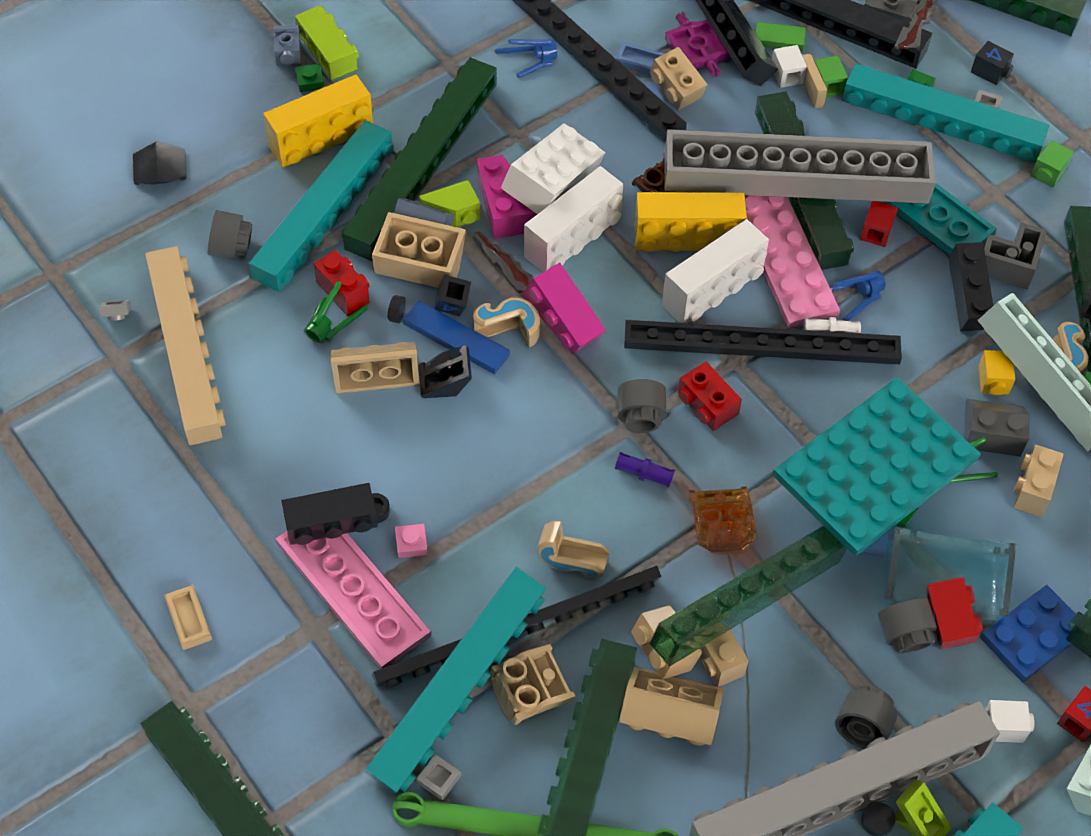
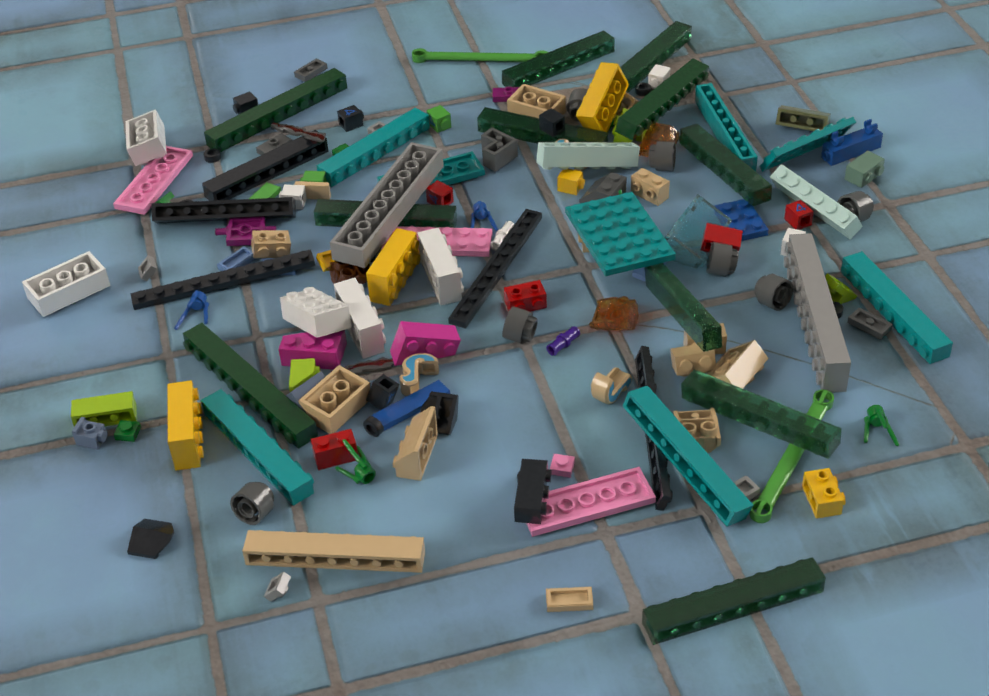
camera: 65 degrees left, 15 degrees down
black brick [948,242,994,331] -> none

